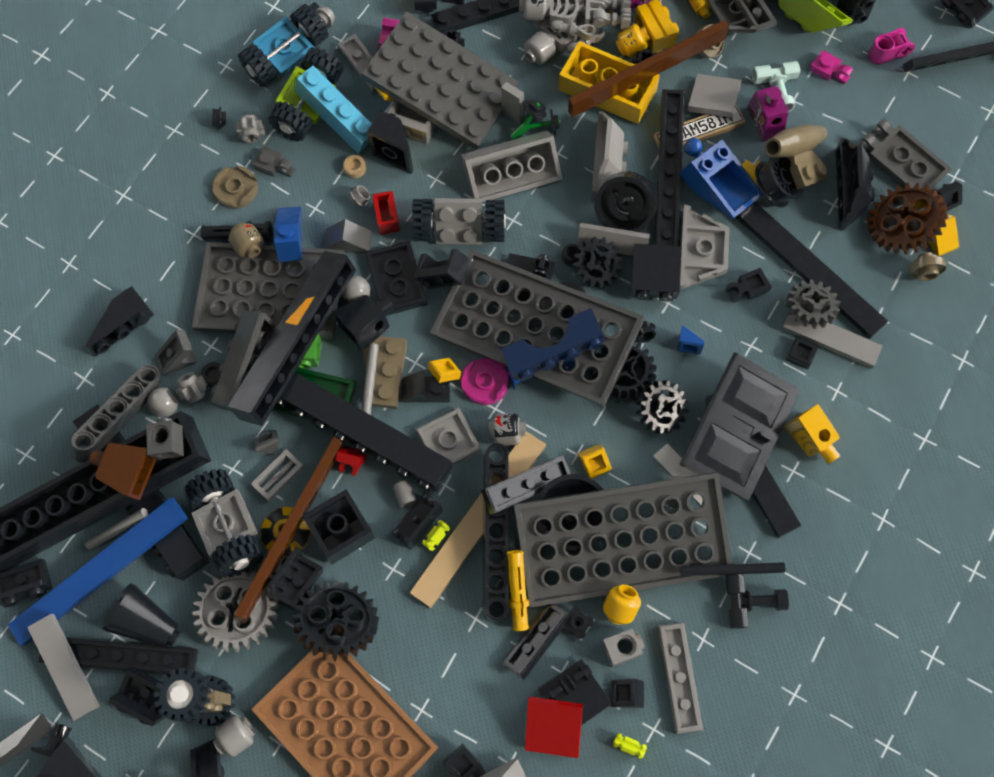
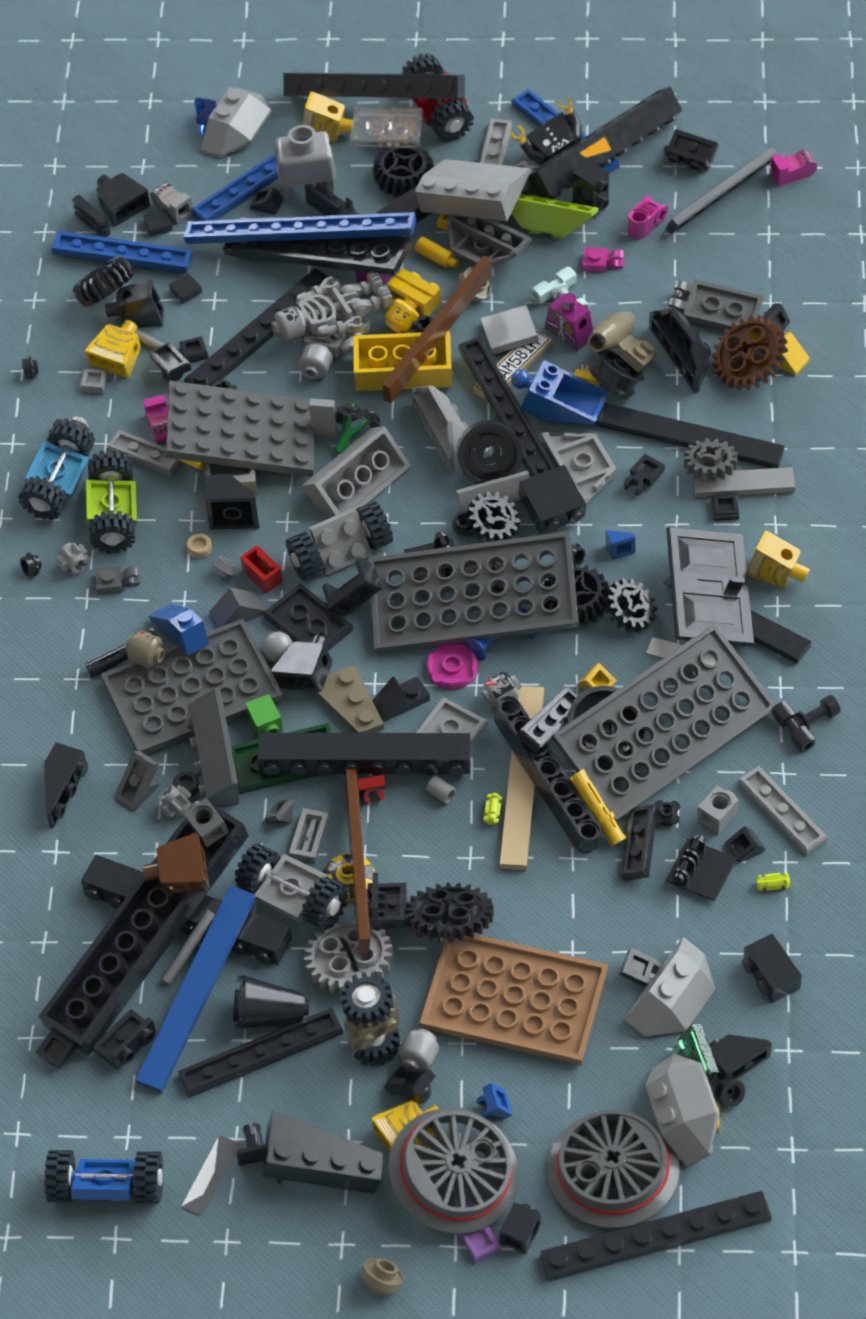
camera: 30 degrees left, 15 degrees down
light grey tile [27,614,100,721] -> none
dark grey beam [71,365,160,463] -> none
black bracket [109,666,166,726] -> none
light grey piece [147,387,178,418] -> none
dark tan tile [212,166,258,209] -> none
black brick [227,251,356,426] -> none
medium azure brick [295,66,372,154] -> none
black slope [302,489,375,564] -> none
light grey bar [361,343,379,415] -> none
black hinge [392,493,443,550] -> none
yellow tile [428,358,461,383] -> none
dark blue arch [501,308,606,381] -> none
red tile [525,697,583,758] -> none
yellow head [603,584,641,625] -> none
black bar [680,562,785,576] -> none
dark tan plate [909,252,947,281] -> none

